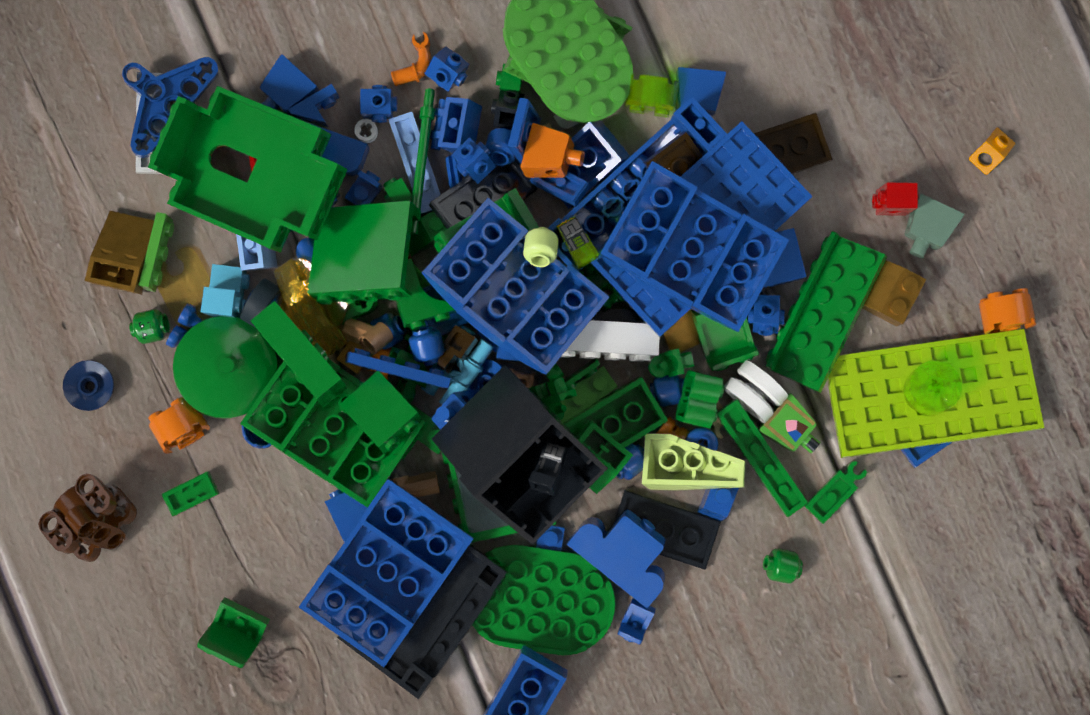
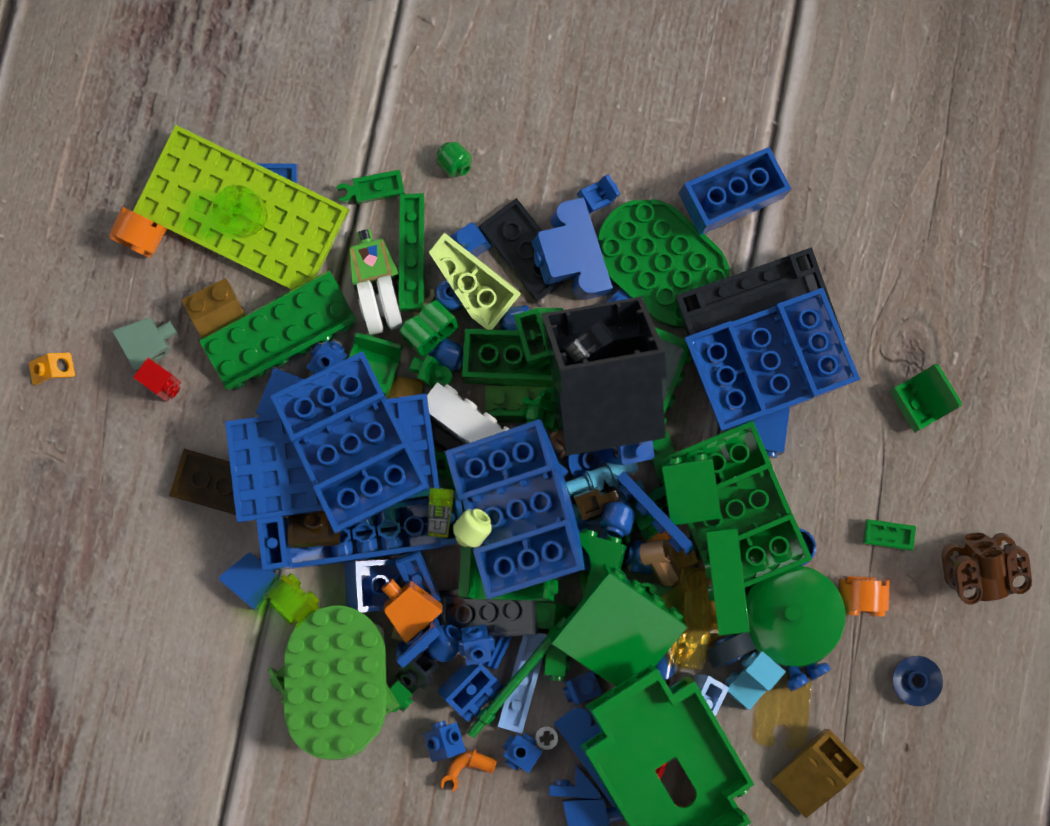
camera: 145 degrees left, 5 degrees down
green head [129,309,170,344] -> none
bright green plate [139,212,174,292] -> none
medium nougat piece [390,471,440,498] -> none
orange wheel [656,416,689,440] -> none

